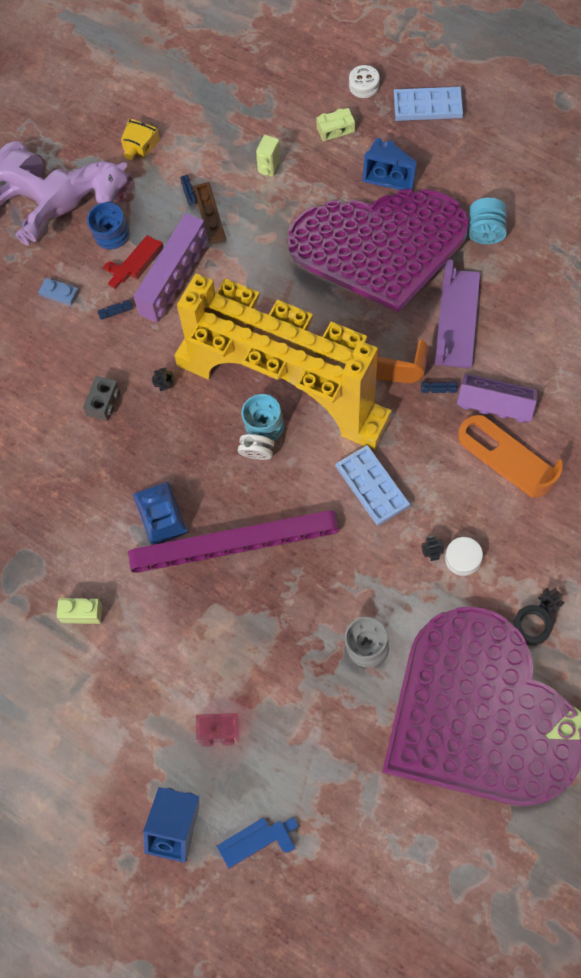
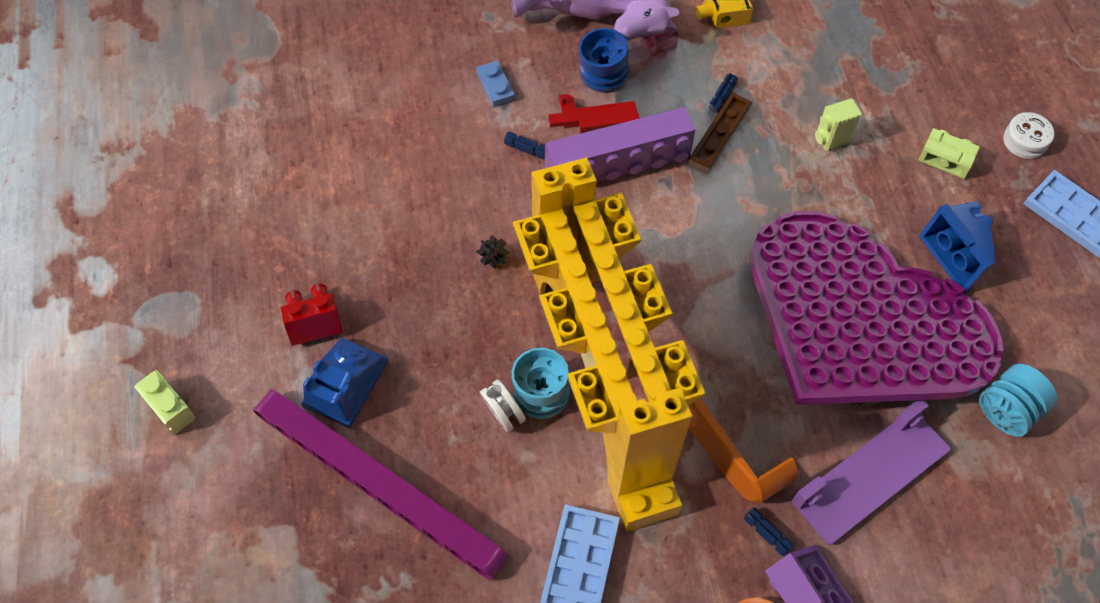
camera: 40 degrees right, 5 degrees down
dark grey brick [83,376,121,421] -> none
none -> red brick [281,283,343,346]

